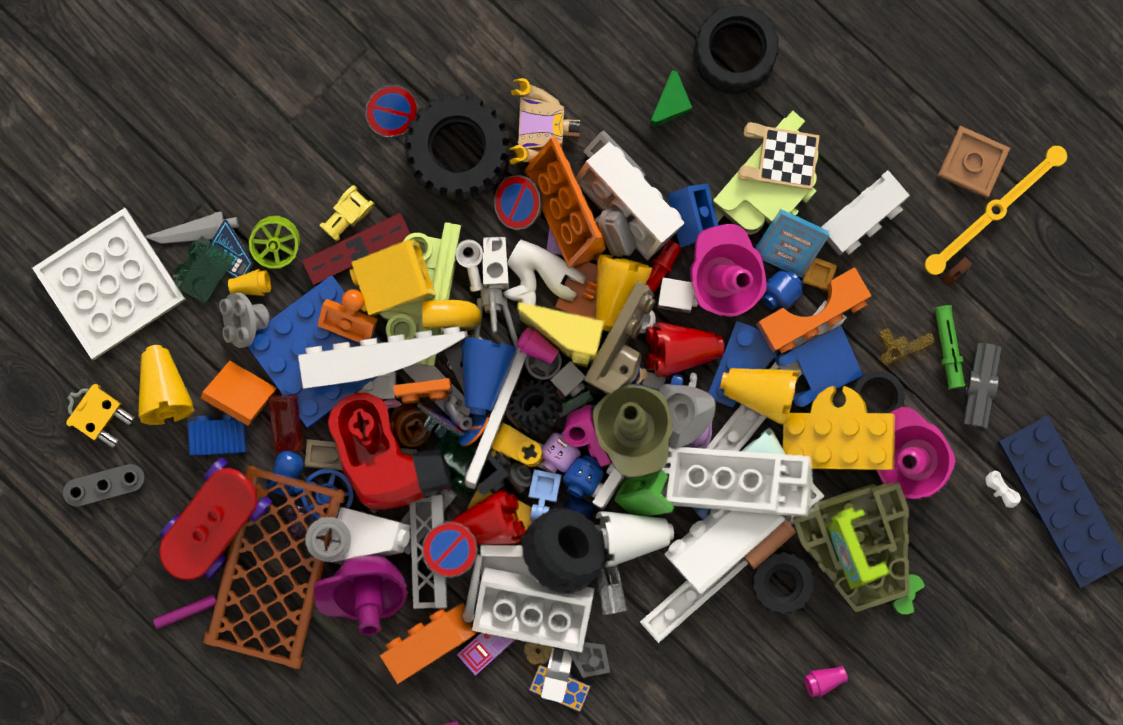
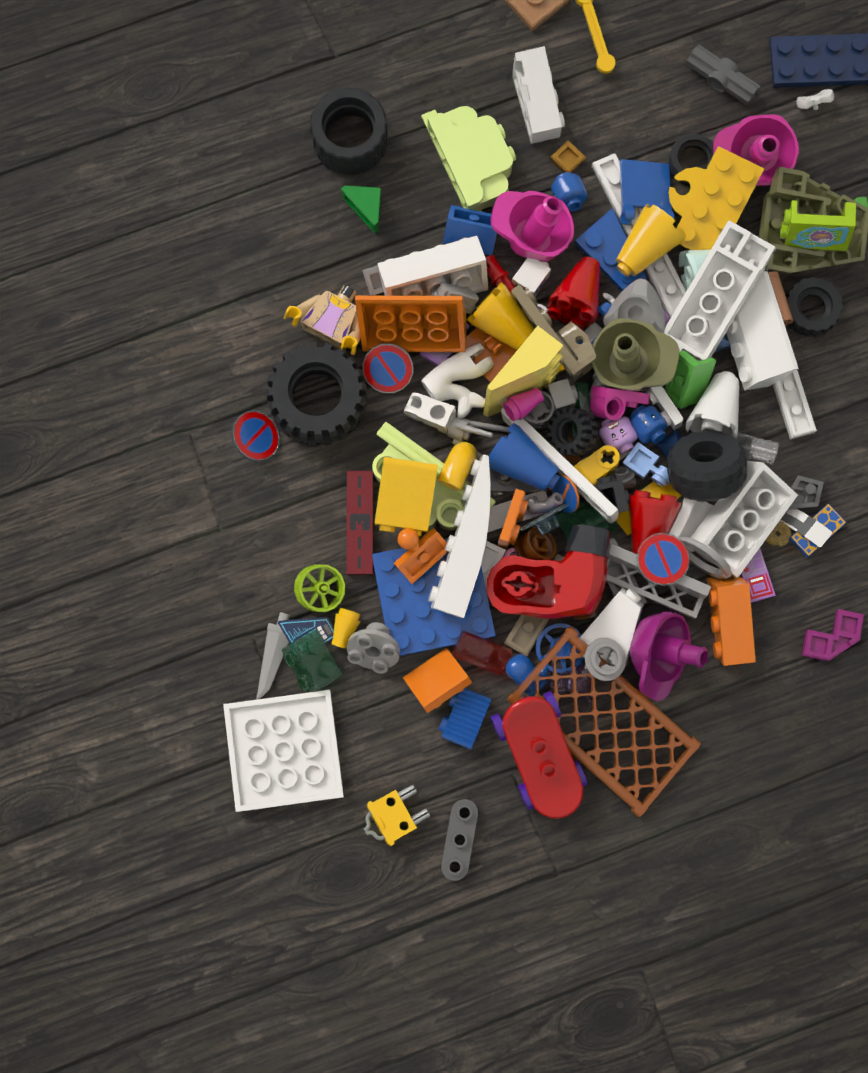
camera: 65 degrees left, 5 degrees down
yellow cone [138,345,194,425] -> none
magenta piece [153,595,217,629] -> none
light yellow connector [319,185,375,242] -> none
white bar [456,240,484,291] -> none
flag [738,122,820,190] -> none
dark azure tile [755,209,829,278] -> none
orange arch [756,267,871,354] -> none
clear yellow hose [879,328,935,365] -> none
bright green pin [934,305,966,390] -> none
reddish brown tile [941,257,972,286] -> none

